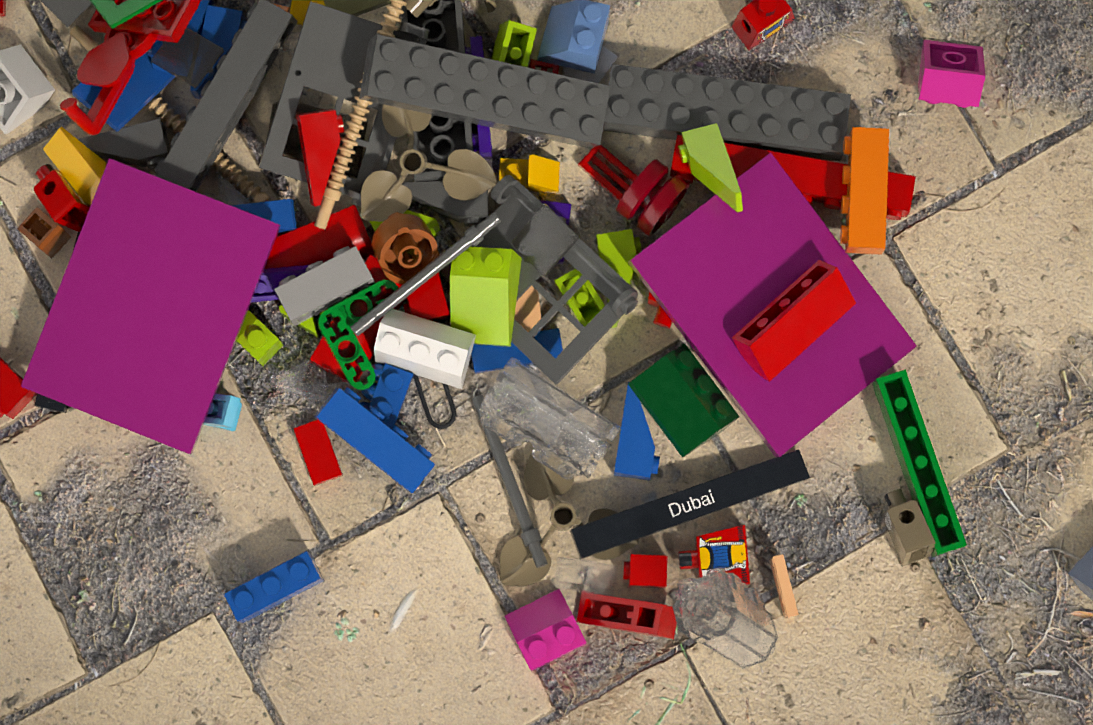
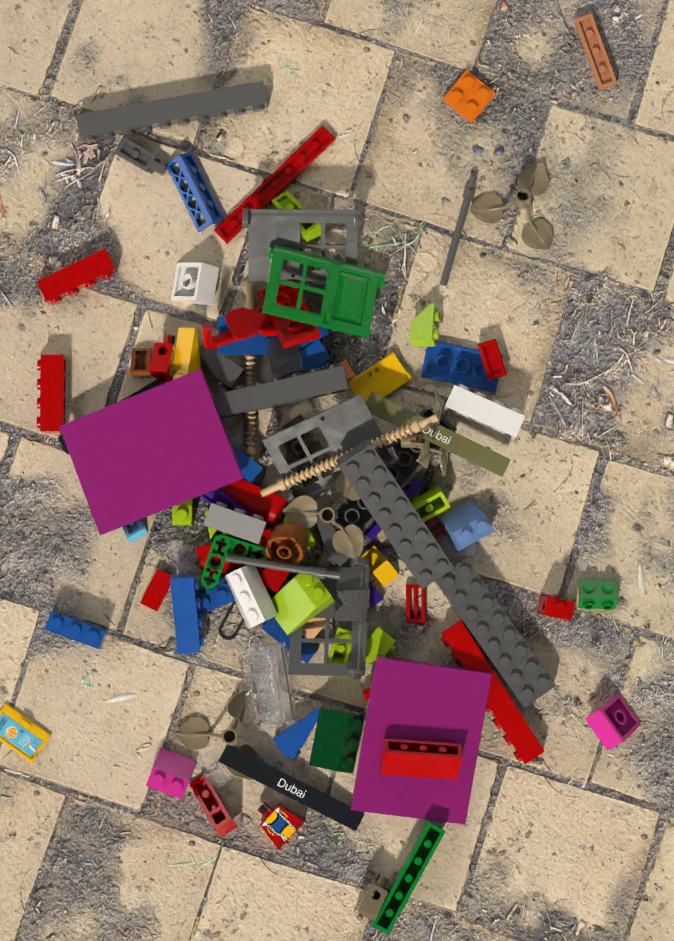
camera: 35 degrees right, 5 degrees up
red slope [296,109,344,207] -> none
dark grey bar [472,395,548,568] -> none
dark red wheel [616,159,690,237] -> none
red brick [623,554,668,588] -> none
clear brick [673,568,778,669] -> none
lime slope [678,123,743,212] -> none
light nougat tile [769,554,799,618] -> none
orange brick [840,127,889,255] -> none

